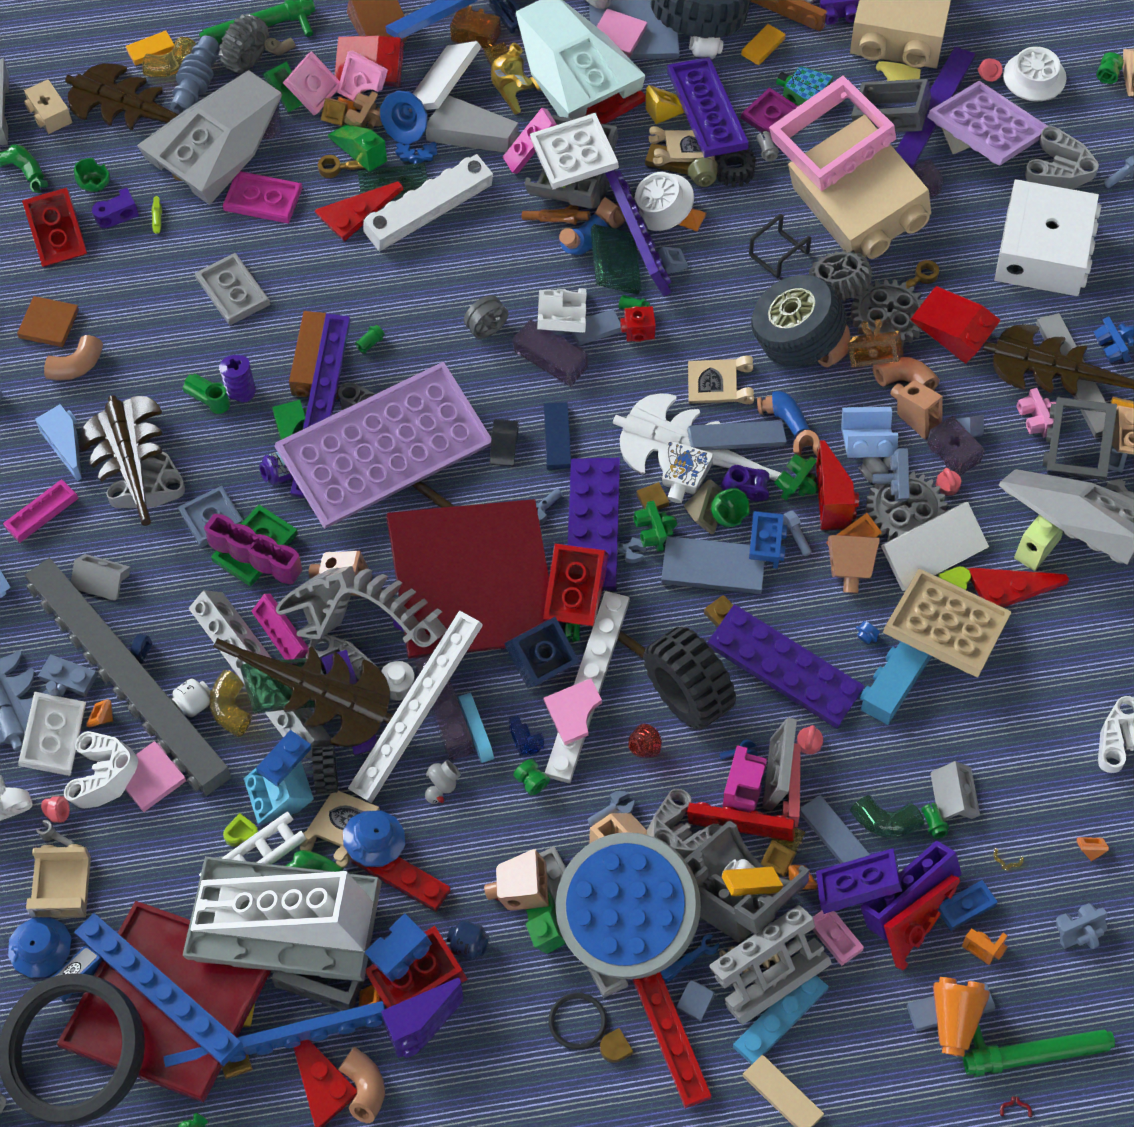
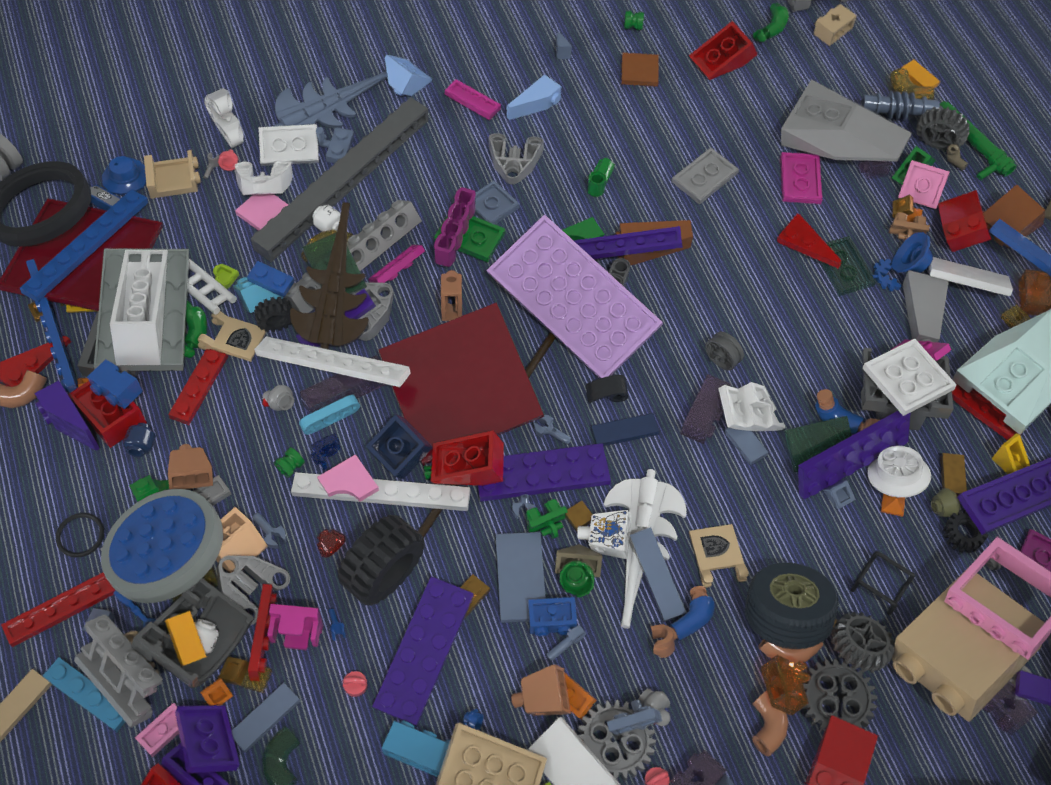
camera: 75 degrees right, 0 degrees up
nougat cylinder [44,335,103,380] -> none
dark brown animal [65,63,179,130] -> none
light grey panel [71,554,131,601] -> none
green hair [74,158,110,192] -> none
animal [79,395,163,526] -> none
orange slope [87,699,113,728] -> none
dark purple leg [92,187,139,228] -> none
dark blue tile [130,633,152,664] -> none
lime piece [151,196,162,234] -> none
dark purple piece [219,355,256,402] -> none
light grey piece [276,566,447,647] -> none
pearl gold piece [318,155,365,178] -> none
green slope [328,124,387,172] -> none
bright pink tile [337,50,388,102] -> none
blue hat [343,811,405,867] -> none
green pin [355,325,385,354] -> none
white piece [363,154,493,252] -> none
white piece [381,661,415,700] -> none
pearl gold piece [491,43,542,115] -> none
dark orange piece [522,205,590,225] -> none
pearl gold tile [600,1028,633,1063] -> none
green pin [619,295,650,310] -> none
red brick [620,306,656,342] -> none
tan flag [649,126,715,166] -> none
dark purple piece [721,465,770,501] -> none
light grey tile [762,717,797,811] -> none
green hips [774,454,818,501] -> none
coral plate [782,743,801,827] -> none
red slope [816,440,859,530] -> none
light blue panel [841,407,898,458] -> none
nougat torso [890,381,943,439] -> none
pearl gold piece [900,260,939,289] -> none

